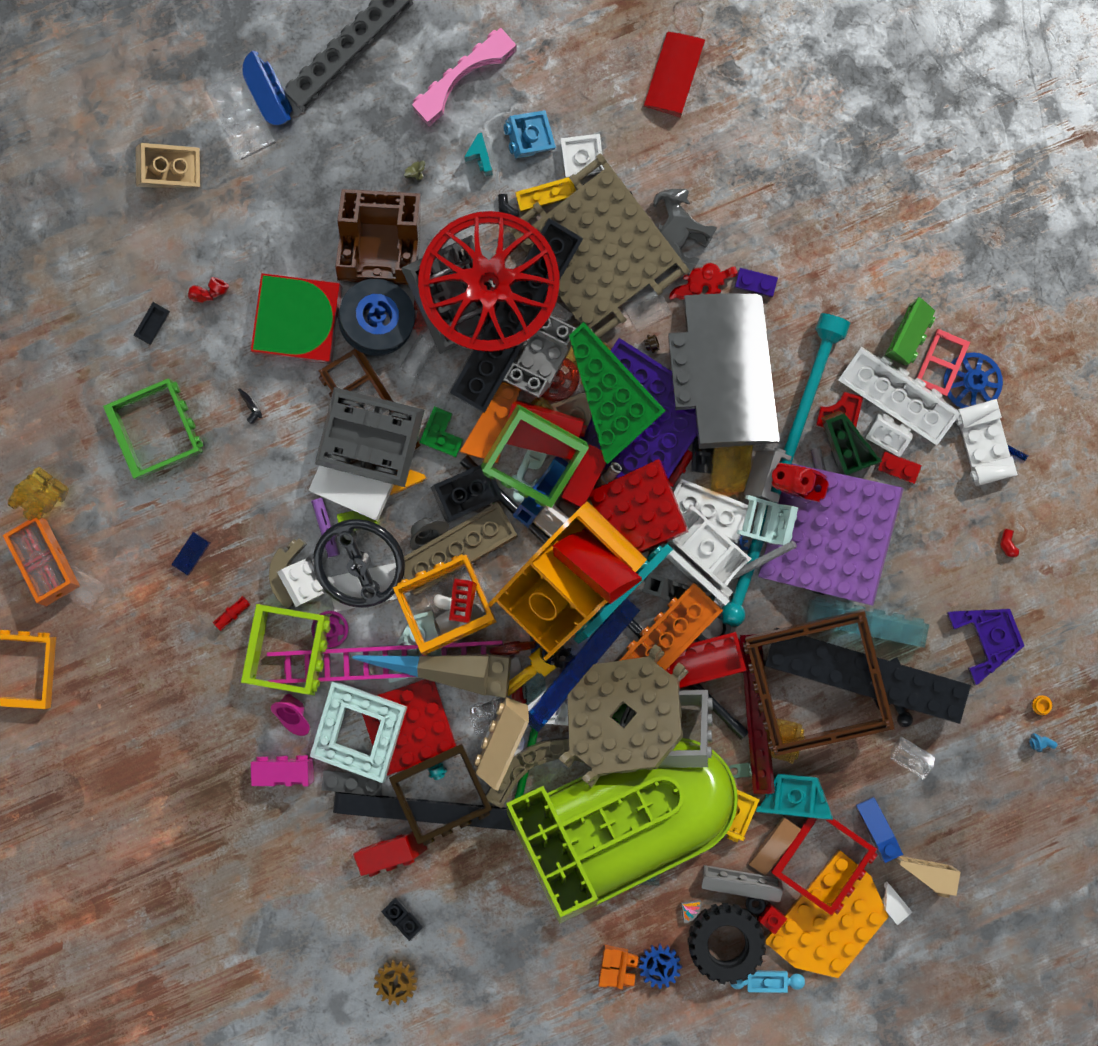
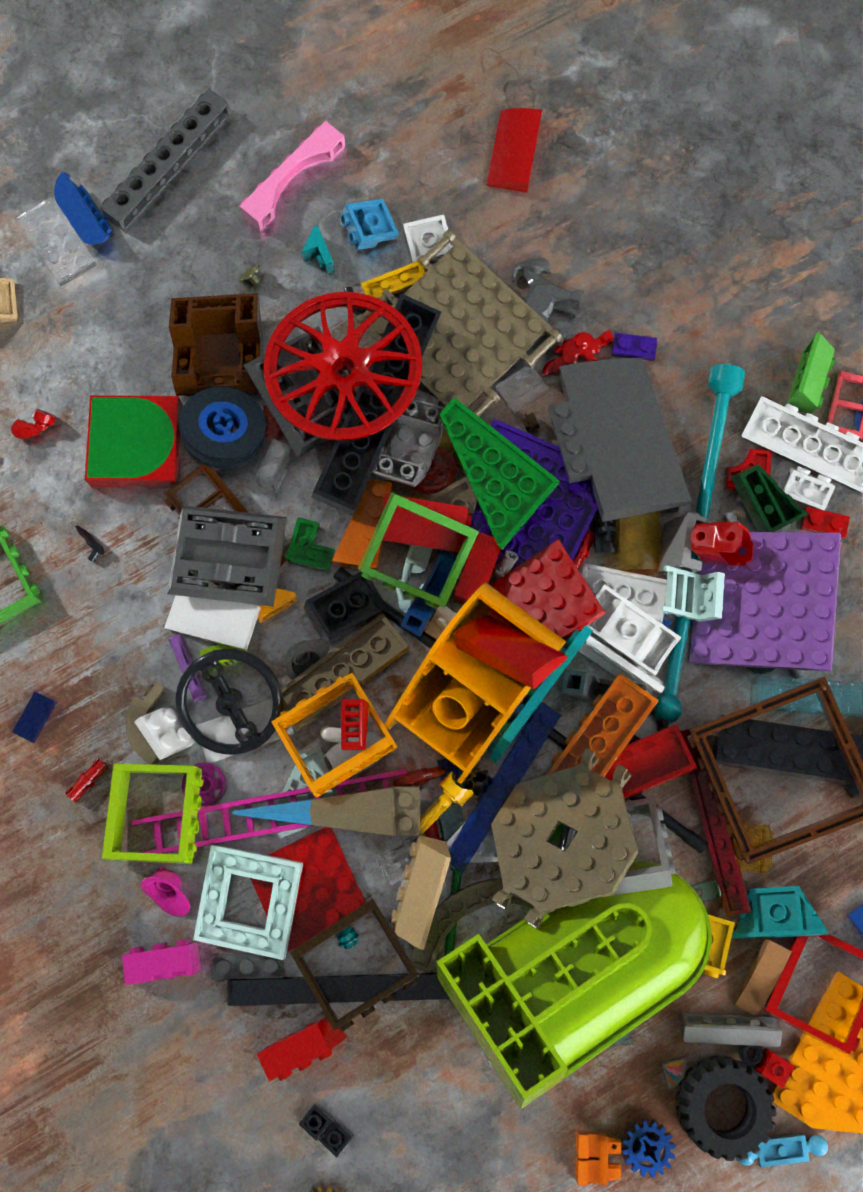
camera: 15 degrees left, 10 degrees down
light grey bar [731,541,797,581] -> none

